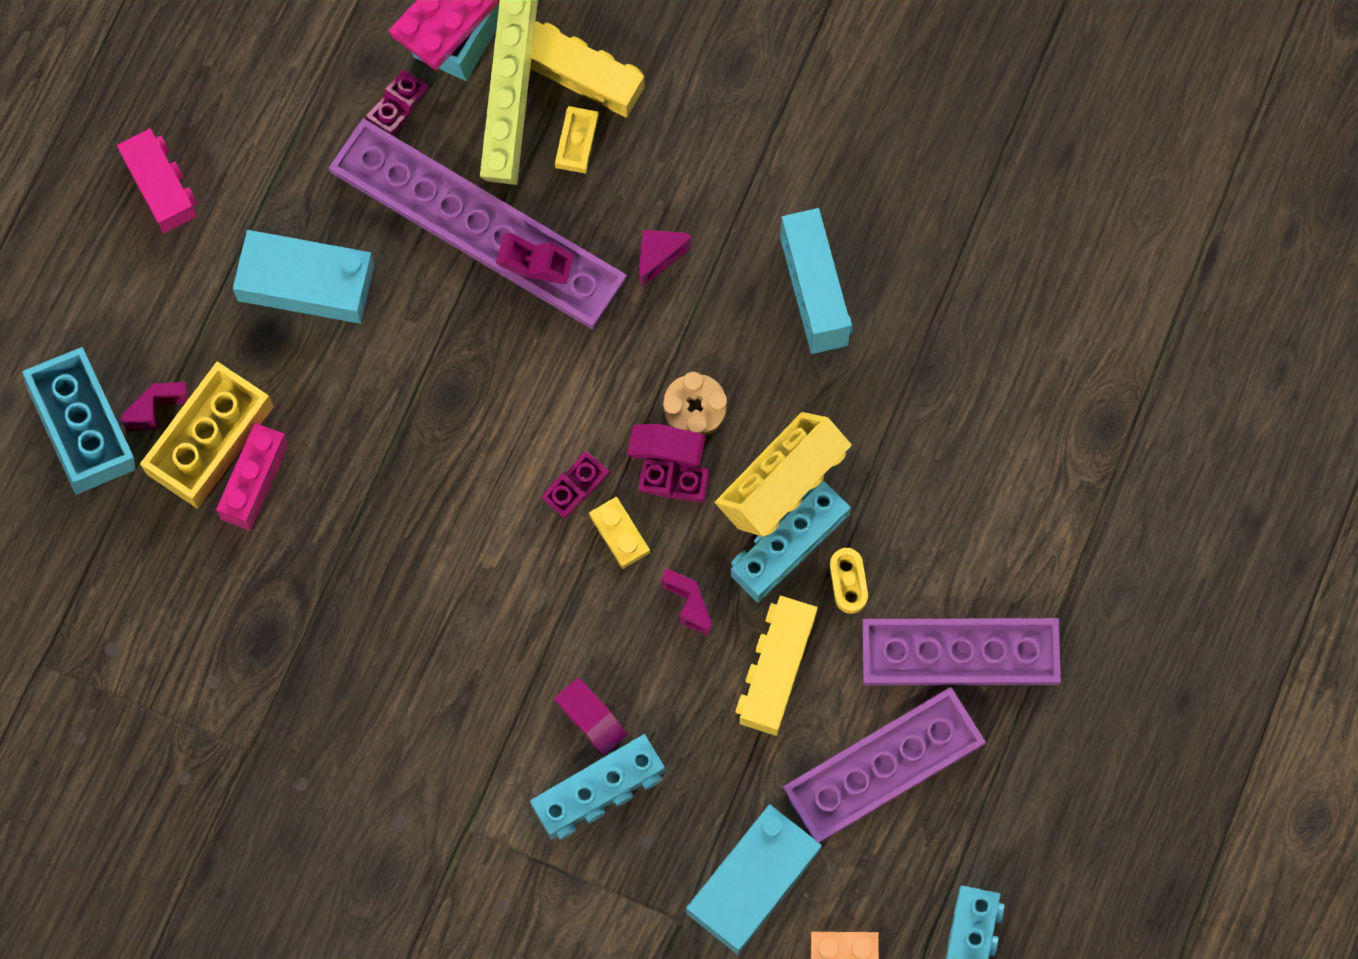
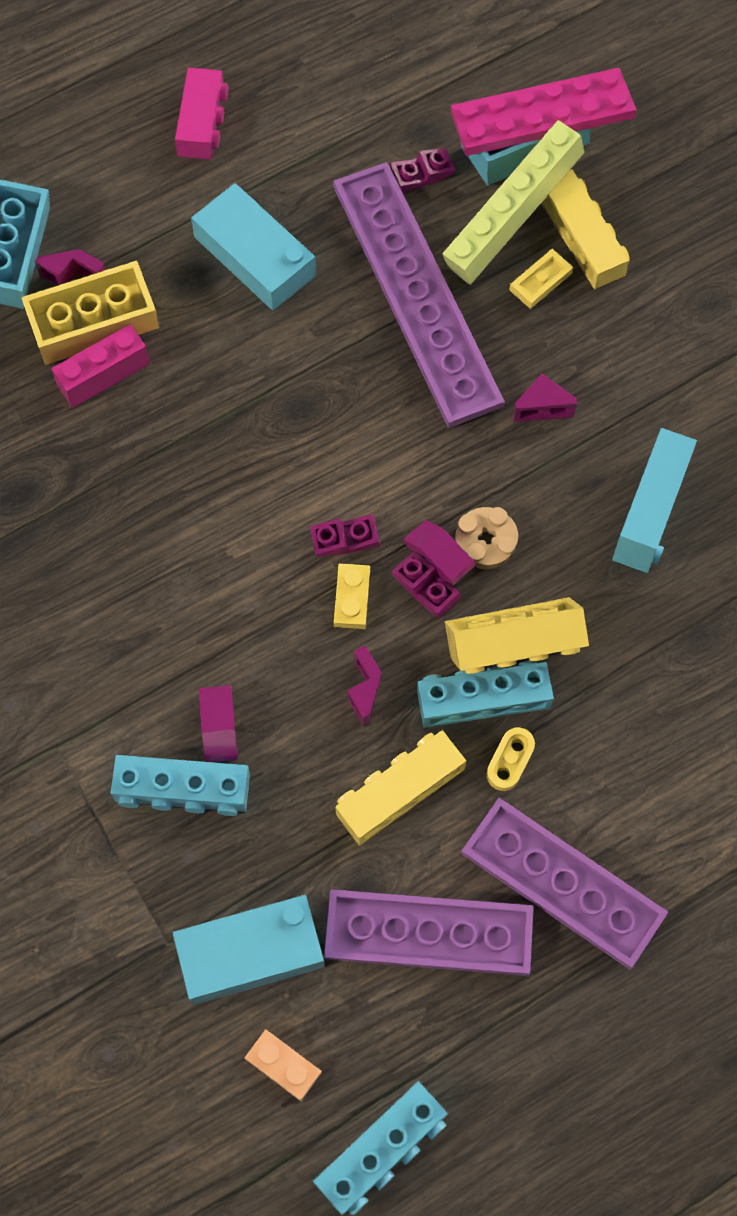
camera: 35 degrees right, 5 degrees down
magenta slope [496,233,574,284] -> none

